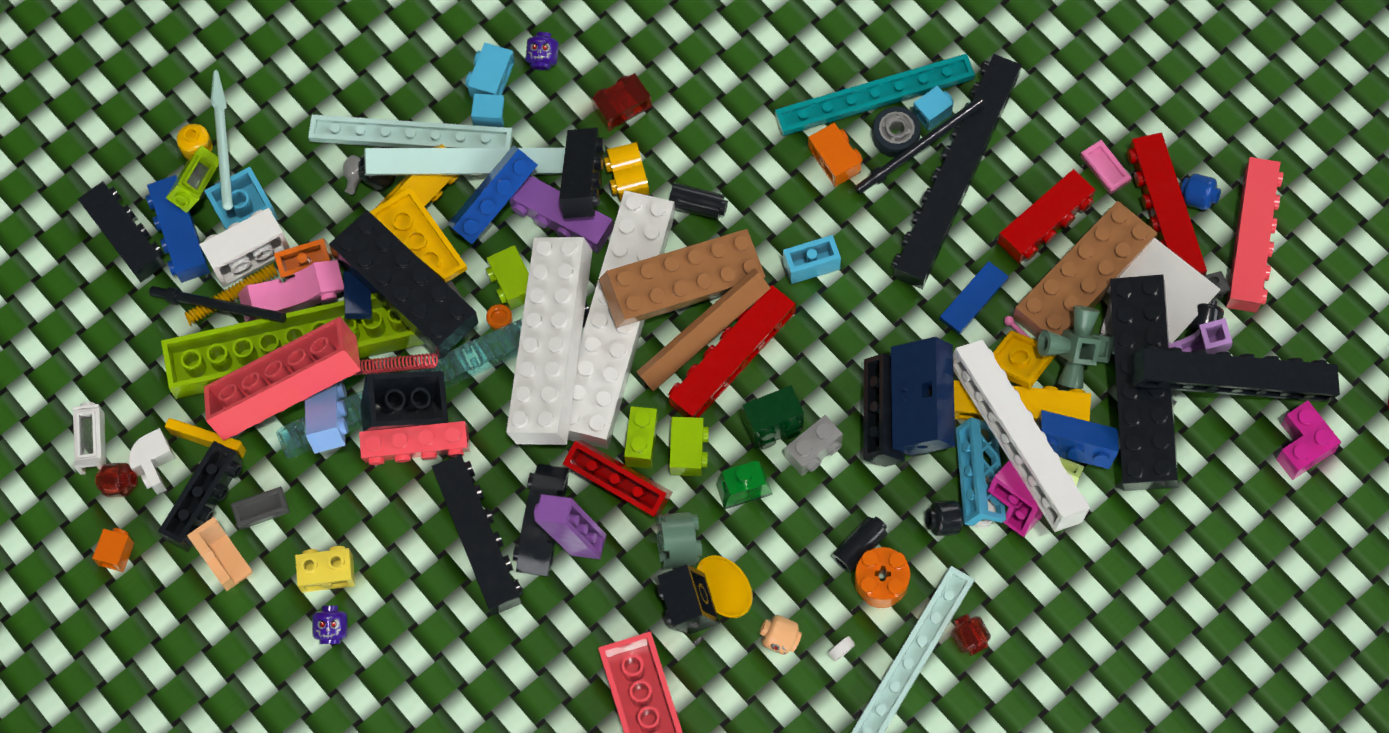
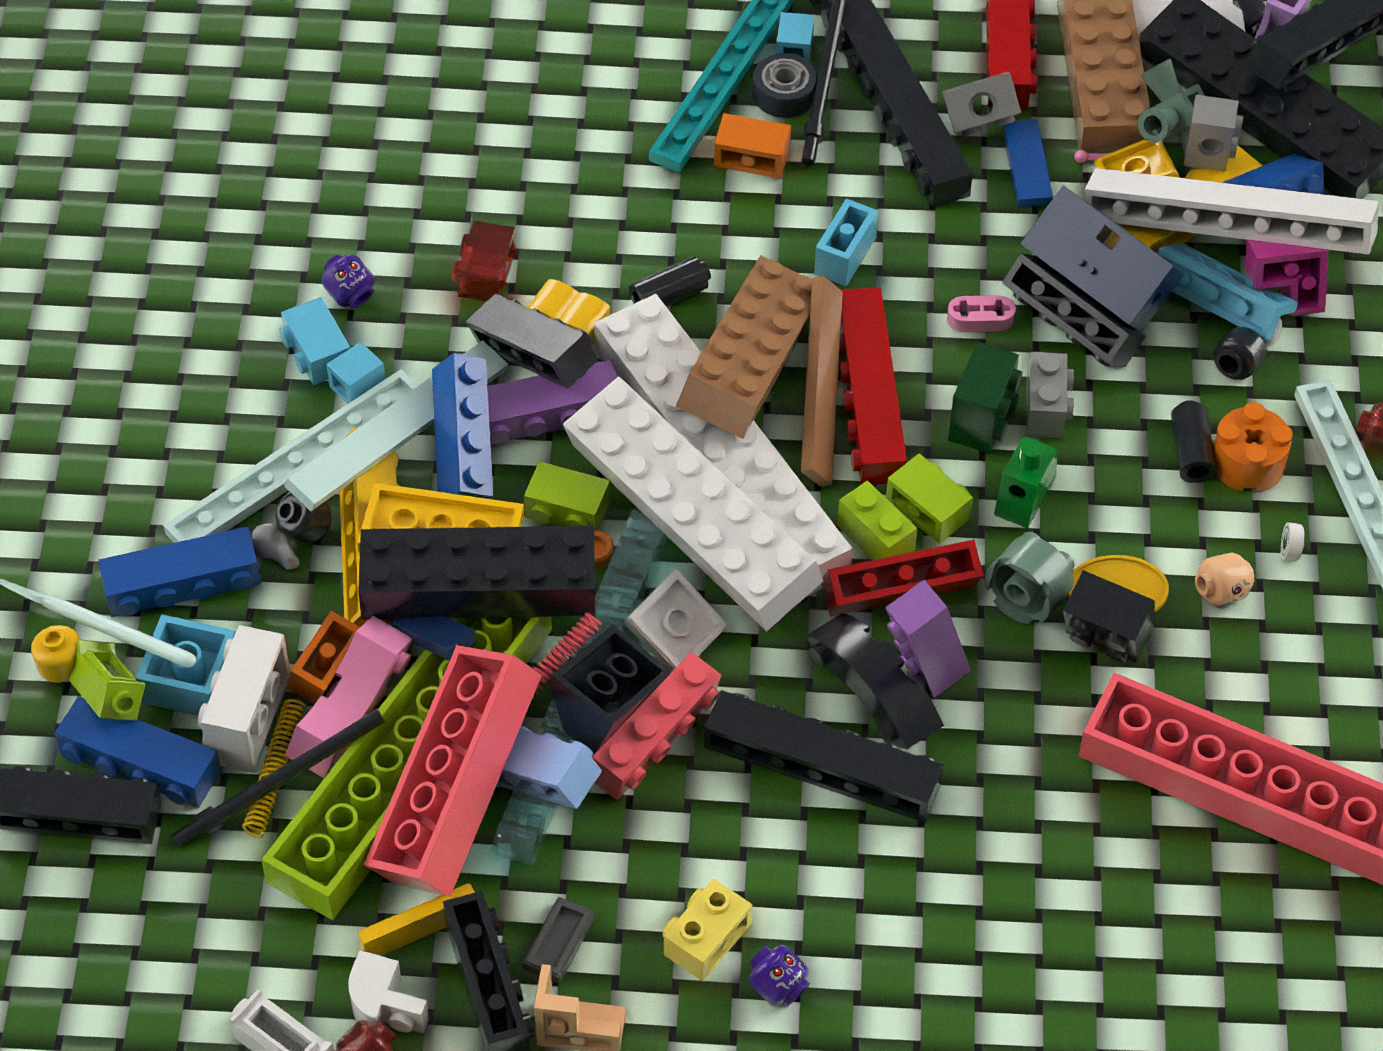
camera: 50 degrees left, 15 degrees down
none -> blue brick [98,526,261,617]
none -> white tile [623,569,728,671]
none -> light grey brick [942,72,1021,137]
none -> bright pink beam [947,295,1016,332]
none -> light grey brick [1183,95,1243,172]

